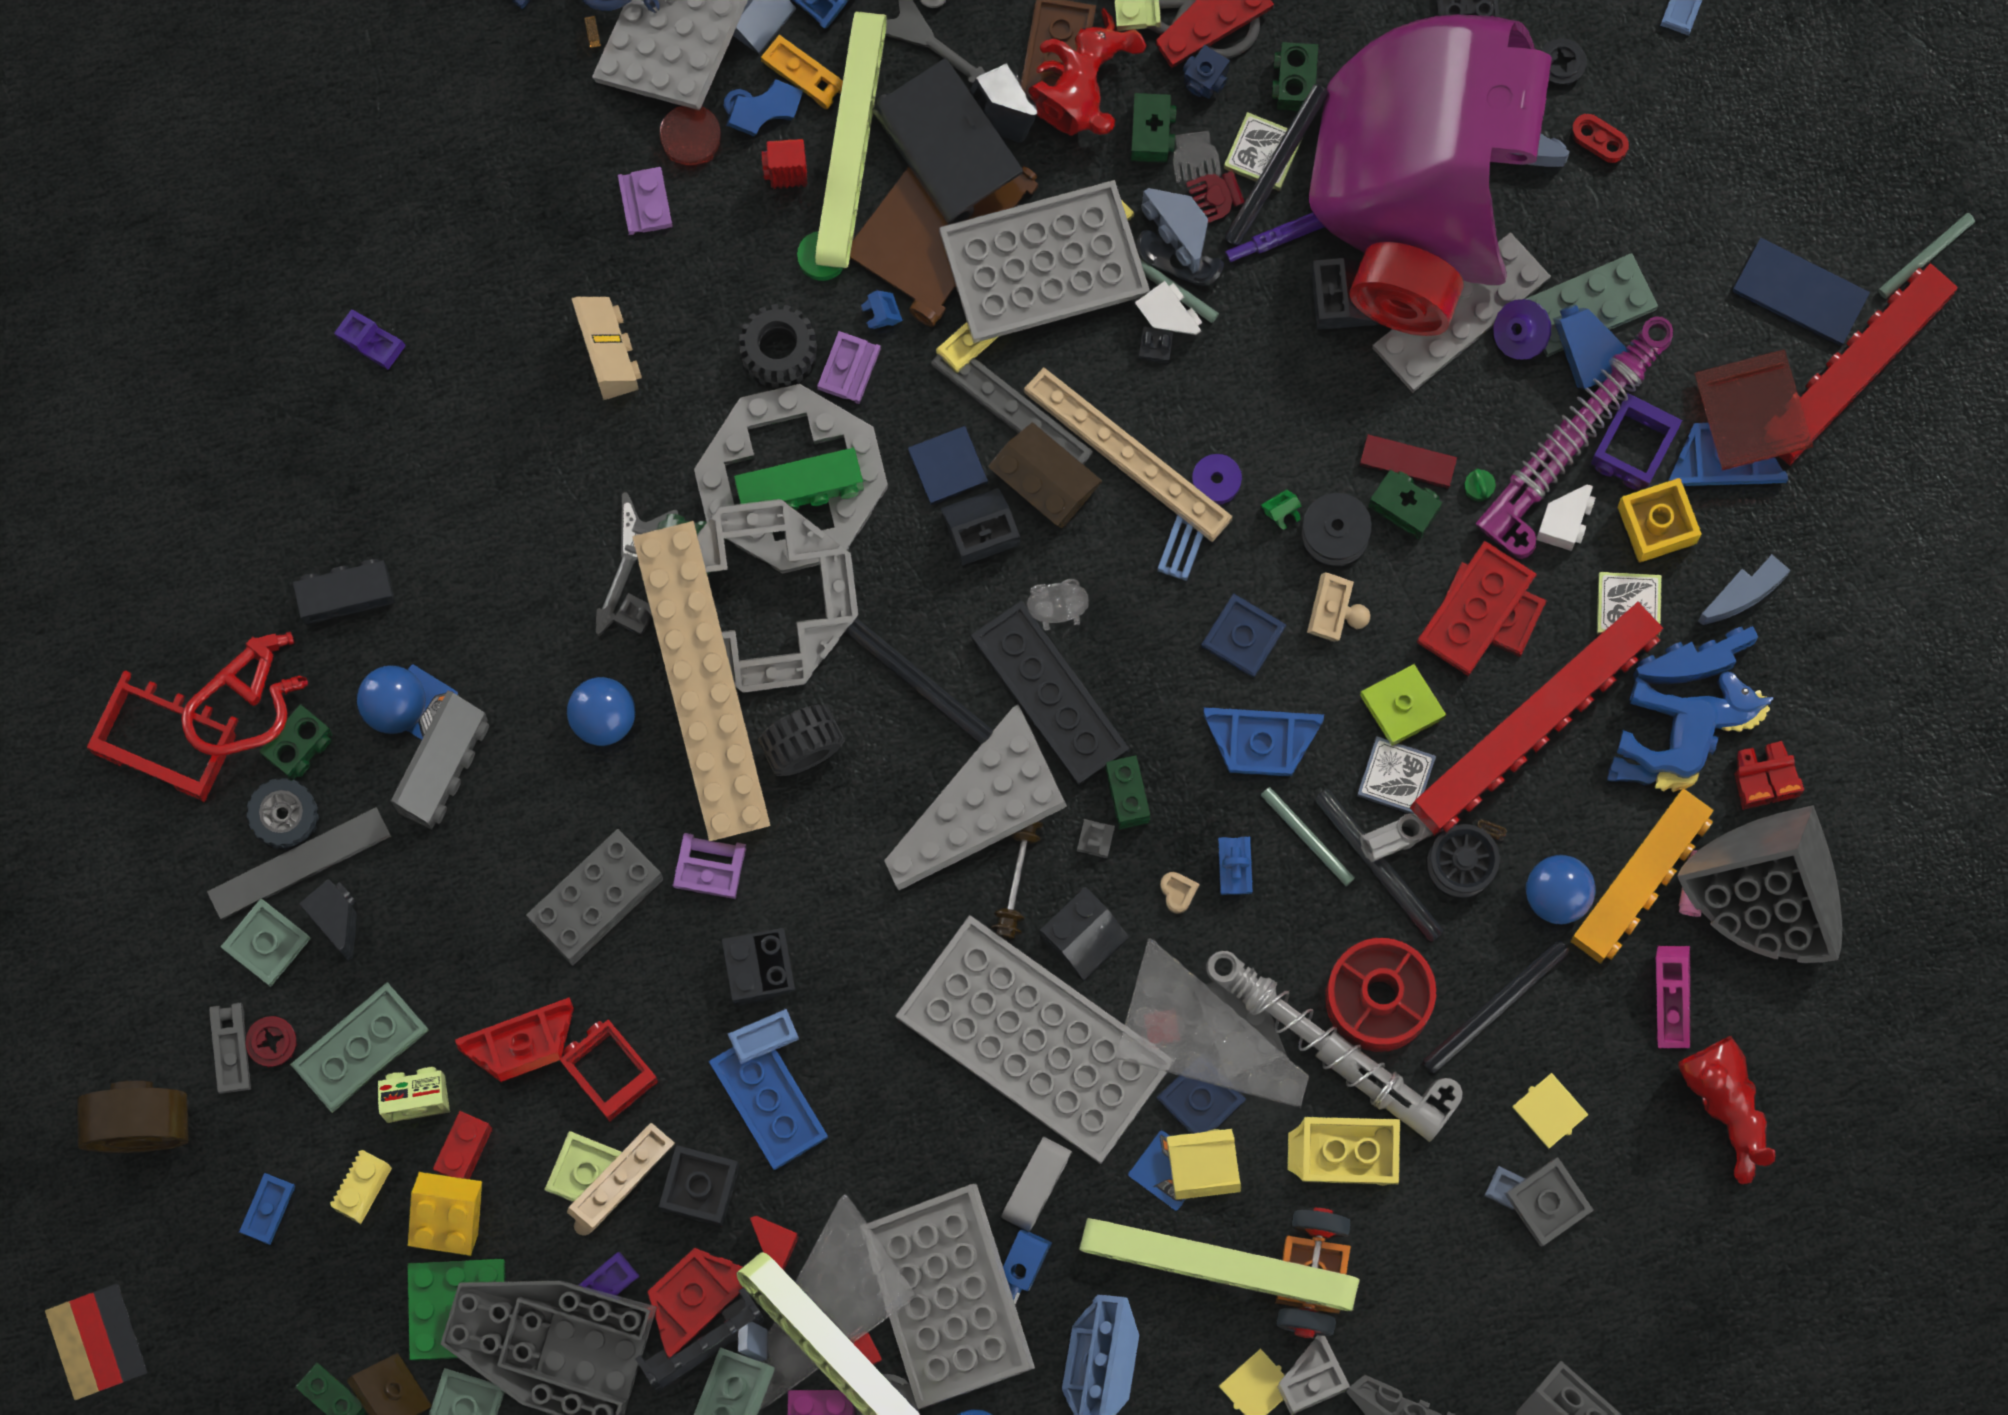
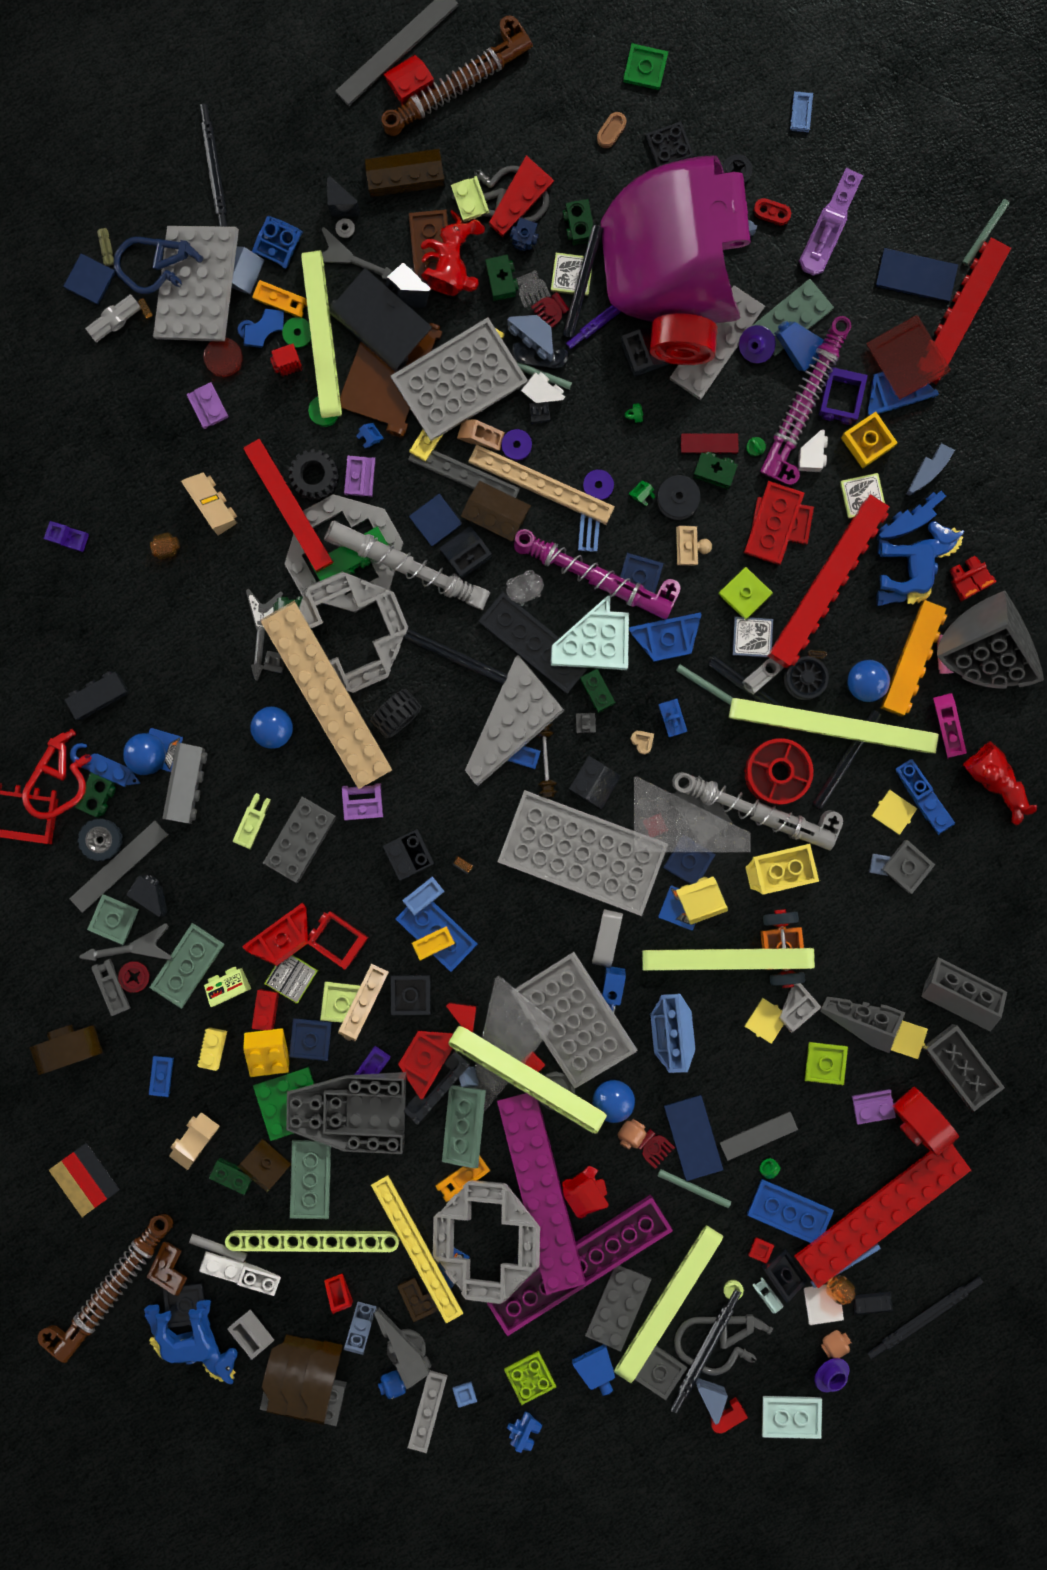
camera: 15 degrees left, 10 degrees up
none -> blue plate [70,743,140,787]
none -> dark grey piece [79,924,172,961]
none -> light grey piece [85,294,141,343]
none -> clear orange head [150,532,180,560]
none -> tan brick [169,1113,219,1170]
none -> yellowish green hinge [233,793,271,849]
none -> red tile [243,439,333,572]
none -> light grey tile [264,955,318,1004]
none -> green piece [282,317,312,349]
none -> dark blue tile [289,1018,332,1061]
none -> light grey piece [324,521,490,610]
none -> yellow plate [412,926,455,960]
none -> clear orange piece [453,857,473,874]
none -> medium nougat arch [457,420,505,451]
none -> dark purple piece [502,429,532,461]
none -> blue tile [508,746,541,769]
none -> magenta piece [514,529,680,620]
none -> light aqua wing [551,596,629,670]
none -> green tile [625,403,643,423]
none -> yellowish green beam [729,698,939,754]
none -> medium lavender piece [799,168,863,275]
none -> blue slope [895,759,955,835]

